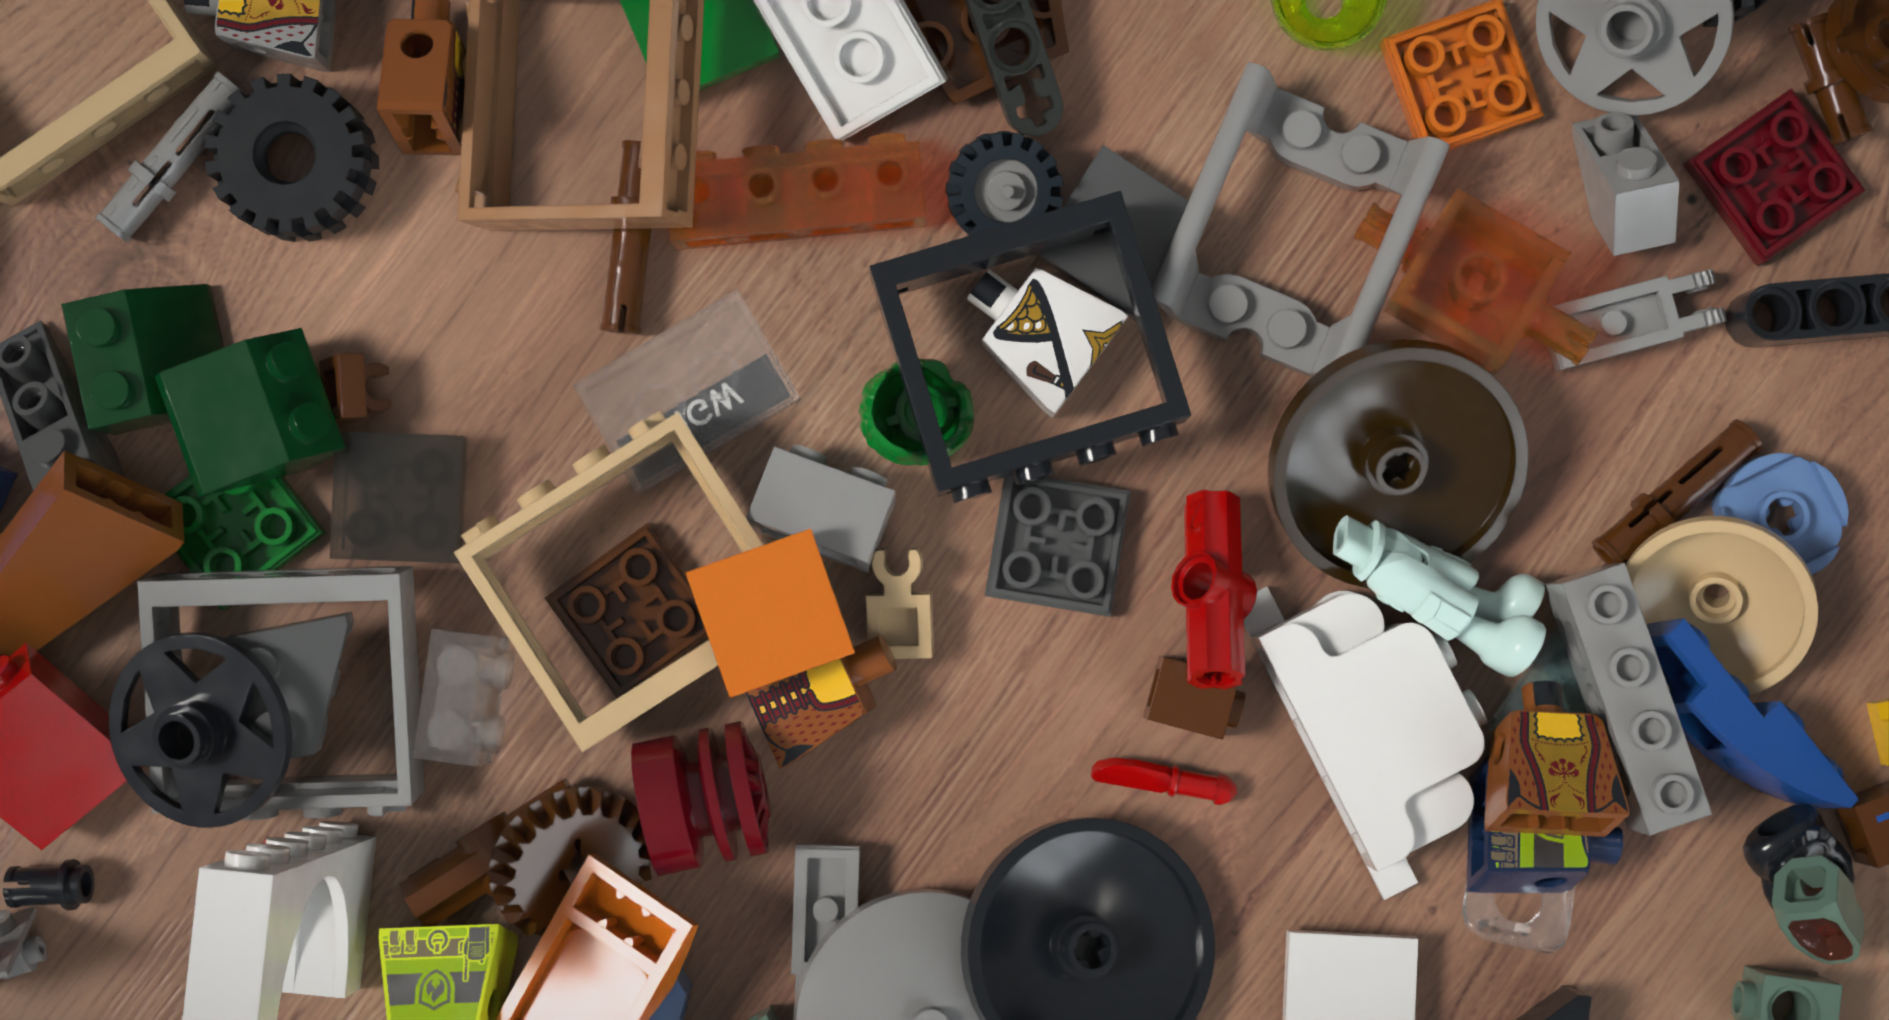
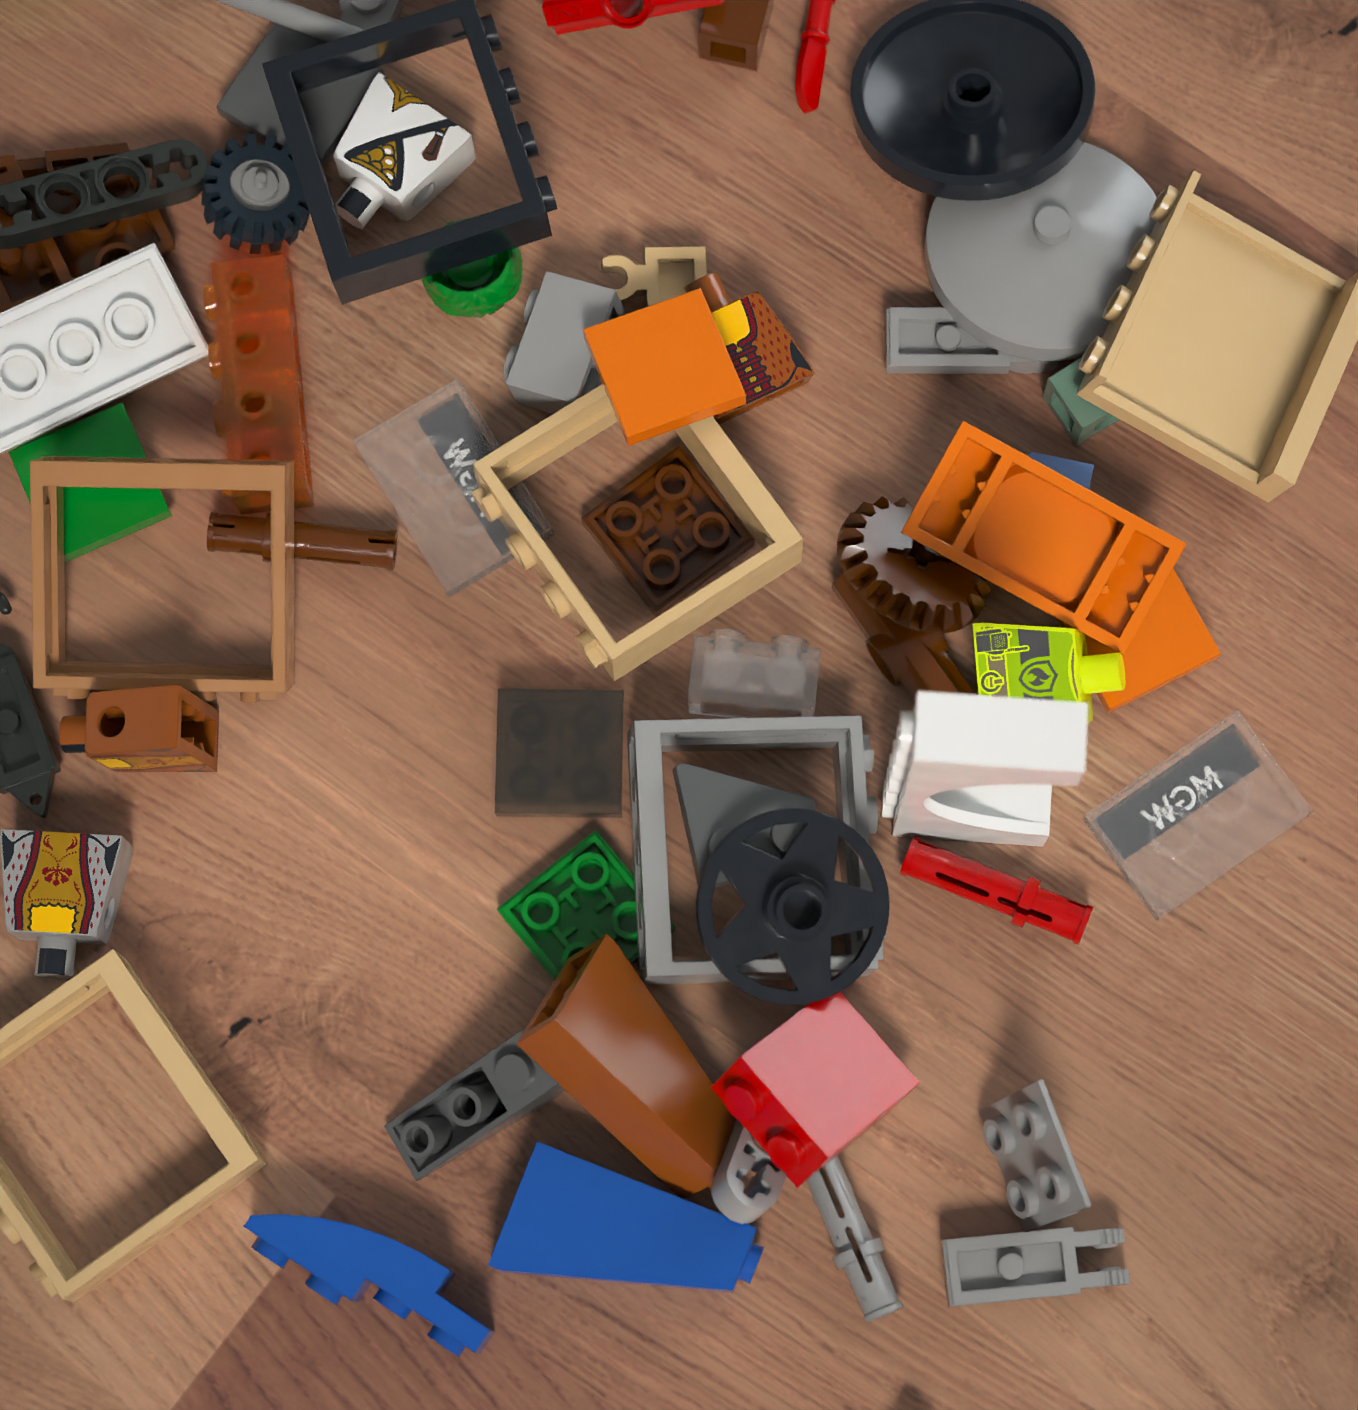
camera: 90 degrees left, 10 degrees down
black pin [3,859,94,911] -> none
dark green slope [61,284,224,435] -> none
light grey pin [95,71,247,243] -> none
dark green slope [154,328,346,498] -> none
black tyre [205,73,379,242] -> none
reddish brown tile [319,353,392,424] -> none
dark red wheel [631,721,771,876] -> none
dark grey tile [985,475,1131,617] -> none

